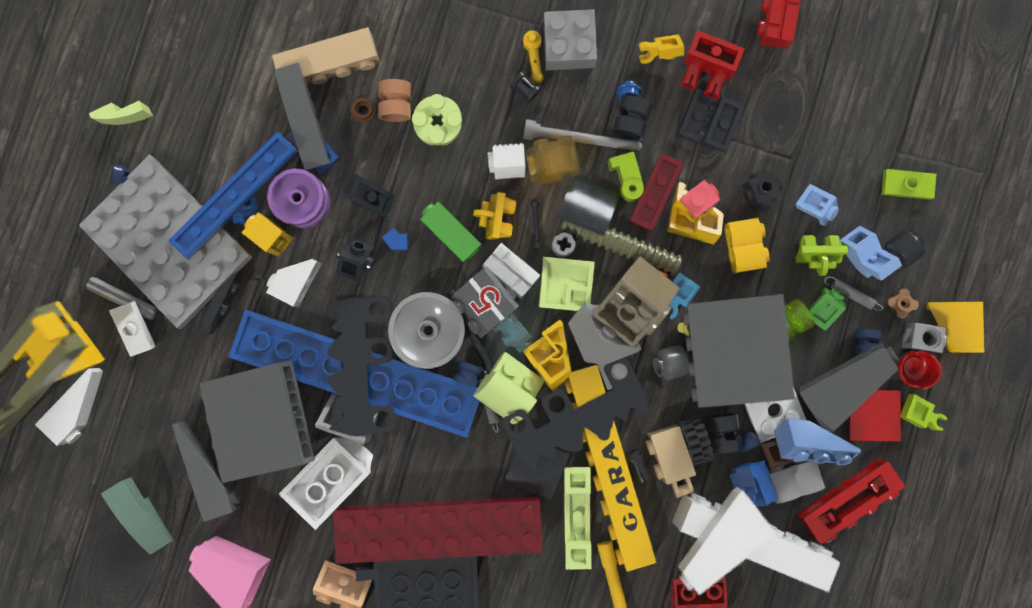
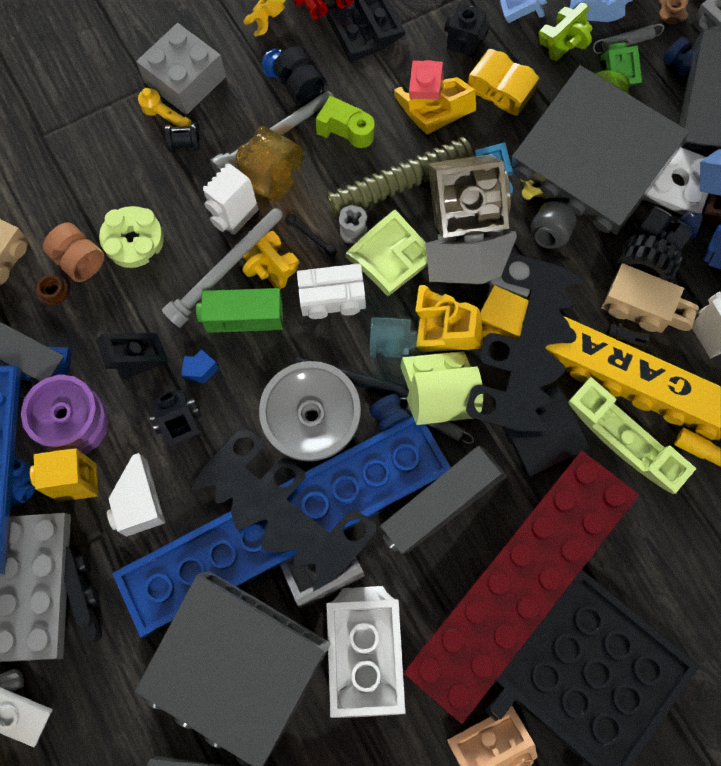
camera: 45 degrees left, 15 degrees down
dark grey slope [450,266,519,338] -> none
black slope [557,176,620,236] -> none
dark red plate [629,153,684,232] -> none
none -> light grey piece [162,208,283,328]
none -> dark grey slope [381,446,508,554]

